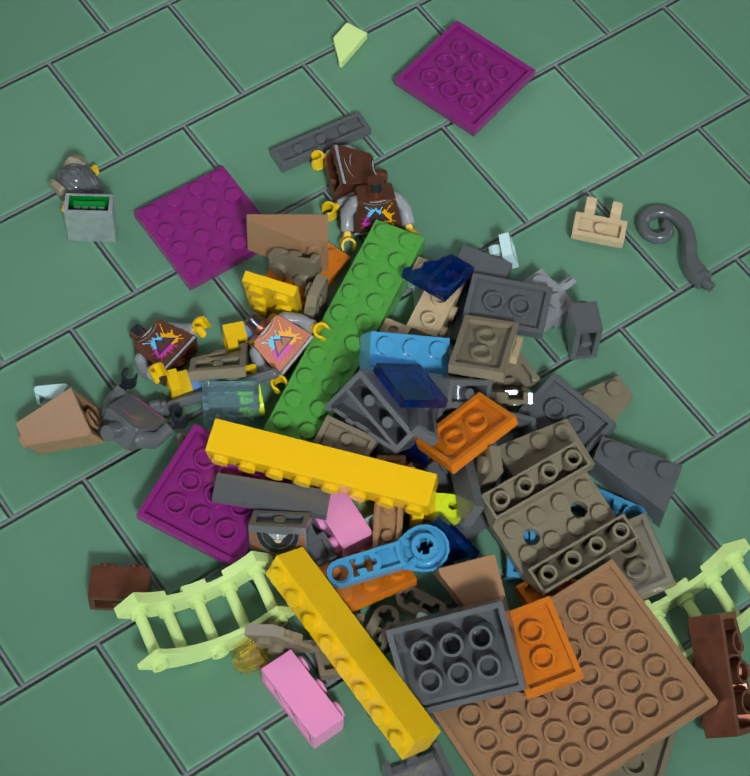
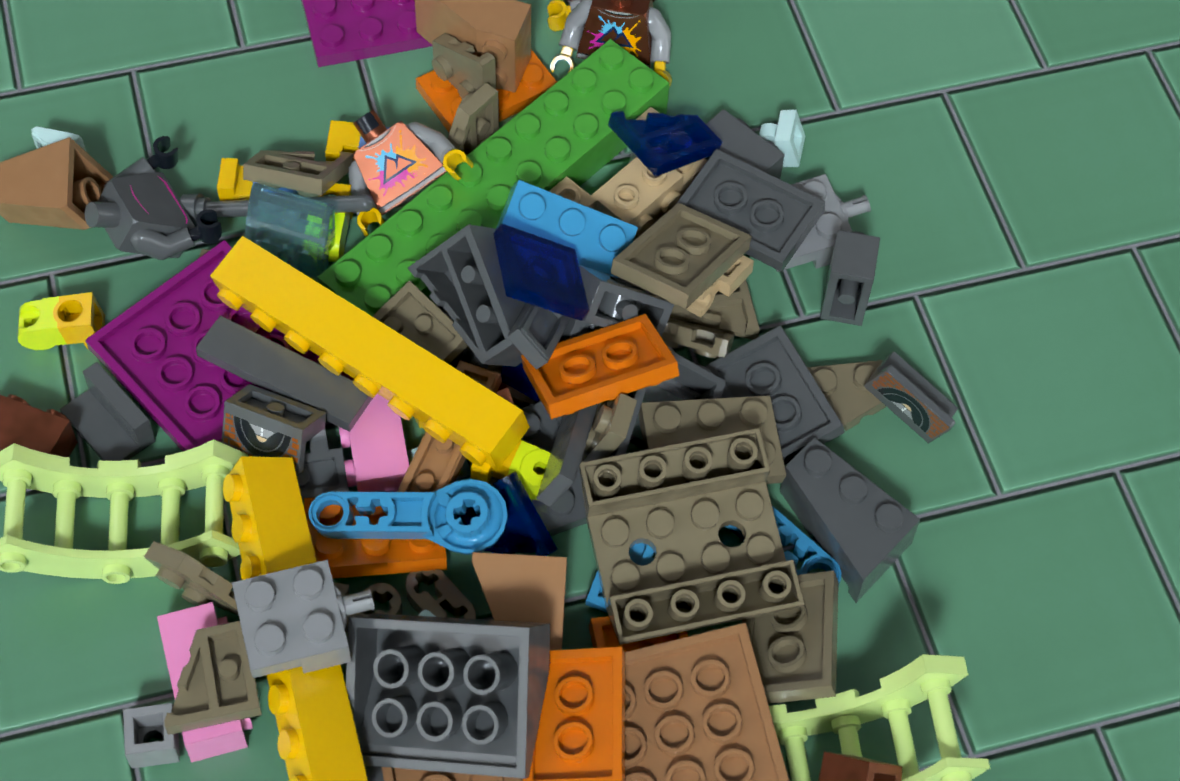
camera: 20 degrees right, 0 degrees up
torso [129,316,212,386] -> none
clear yellow hat [232,639,270,675] -> none
yellow plate [242,271,304,316] -> none
tan plate [571,196,628,249] -> none
dark grey plant [637,205,716,292] -> none
none -> leg [17,292,105,350]
none -> dark grey panel [60,362,156,461]
none -> light grey plate [123,703,180,769]
none -> dark tan wing [164,621,262,735]
none -> light grey plate [232,560,375,678]
none -> panel [864,351,959,443]

